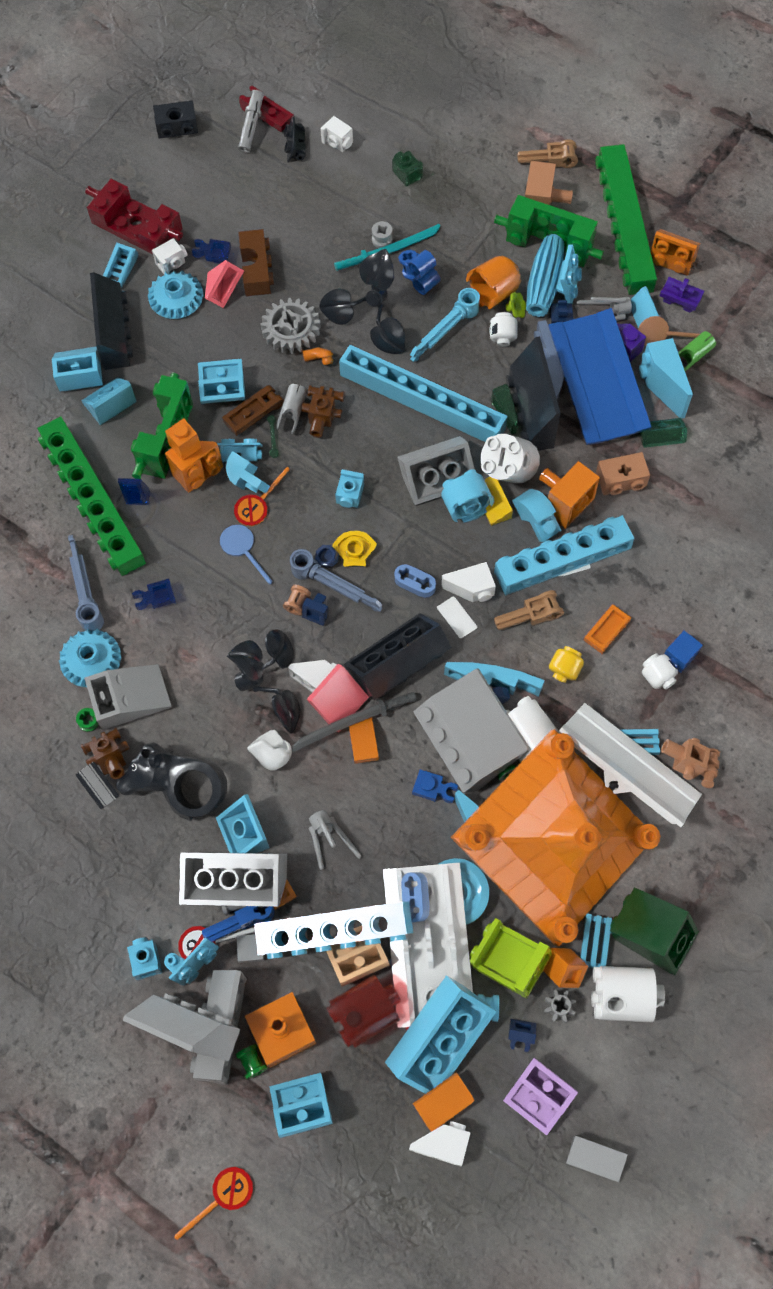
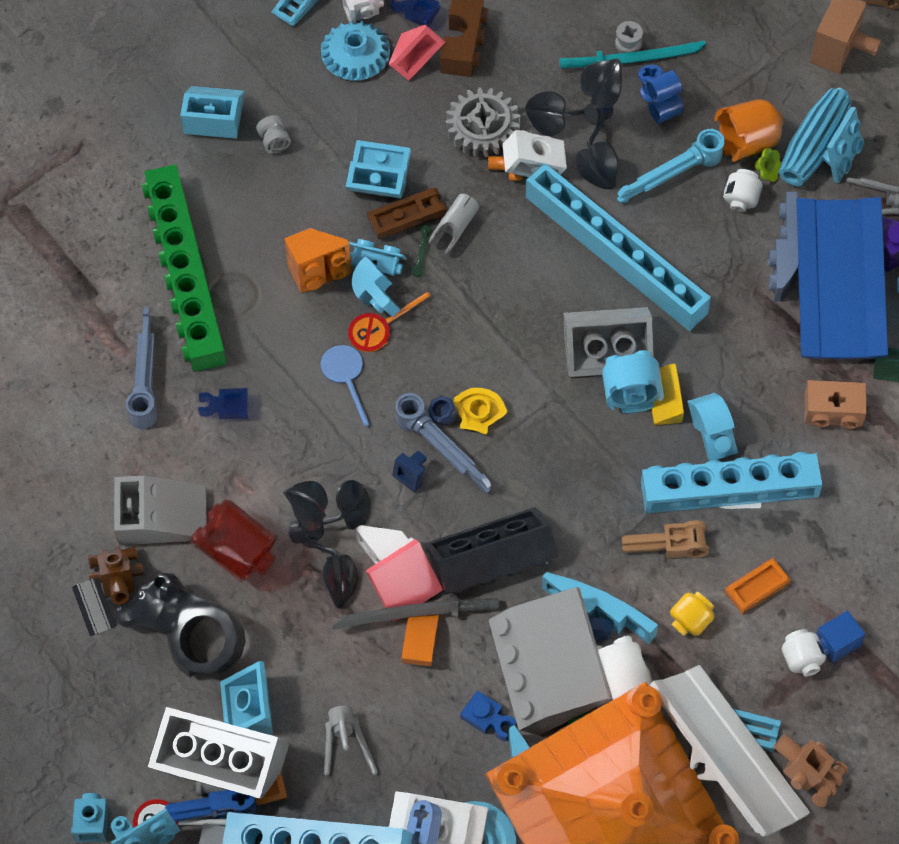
camera: 15 degrees right, 5 degrees down
medium azure gear [59,629,121,687] -> none
green bush [76,708,99,732] -> none
medium azure slope [81,377,137,425] -> none
black slope [90,272,133,370] -> none
clear blue slope [118,478,150,505] -> none
green brick [131,373,193,479] -> none
orange brick [165,419,201,460] -> none
white hair [247,729,292,771] -> none
nougat bush [283,585,311,615] -> none
reddish brown piece [302,385,345,438] -> none
medium azure brick [335,469,364,508] -> none
medium blue beam [394,564,436,598] -> none
white sticker [437,596,477,638] -> none
white slope [442,562,496,602] -> none
white cylinder [481,434,540,483] -> none
clear green slope [491,384,518,435] -> none
green brick [494,195,604,268] -> none
black slope [506,336,561,451] -> none
orange brick [539,461,600,529] -> none
dark blue tile [550,300,573,324] -> none
none -> clear red cylinder [190,499,278,583]
none -> light grey wheel [256,115,291,154]
none -> white brick [502,130,567,177]

